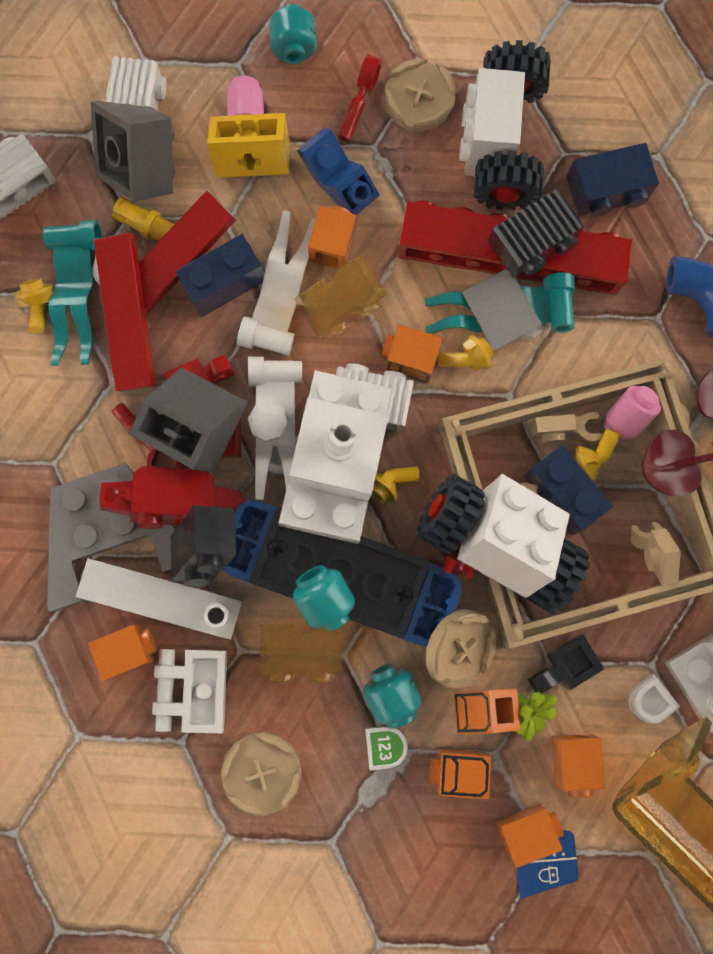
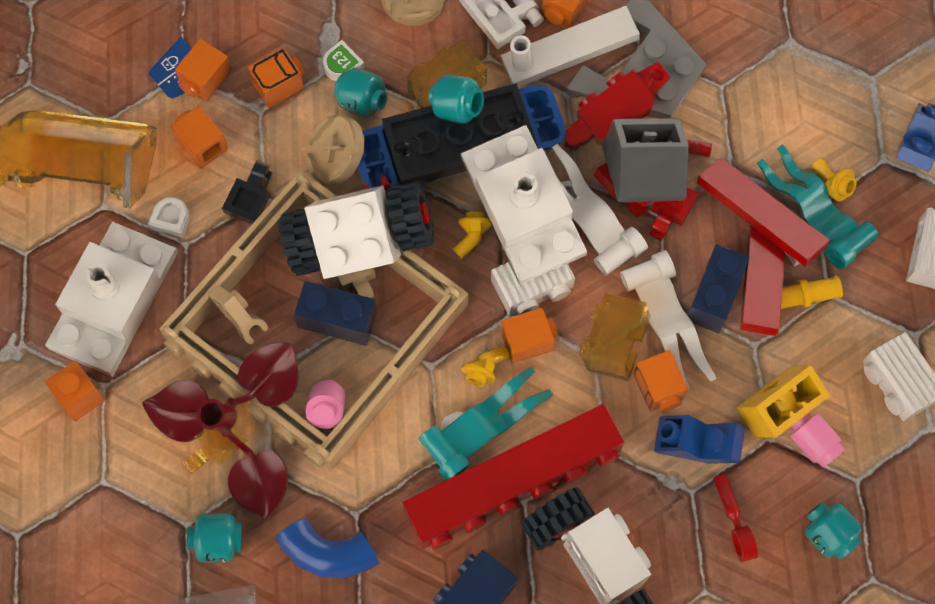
camera: 145 degrees right, 10 degrees down
dark grey slope [90,101,175,202] -> none
black brick [170,505,236,587] -> none
white tile [248,401,287,443] -> none
tan tile [384,58,456,132] -> none
orange brick [454,688,521,734] -> none
light grey sticker [462,269,542,351] -> none
black brick [488,189,584,278] -> none
lime plant [516,692,557,742] -> none
tan plate [529,412,602,445] -> none
yellow plate [572,429,620,481] -> none

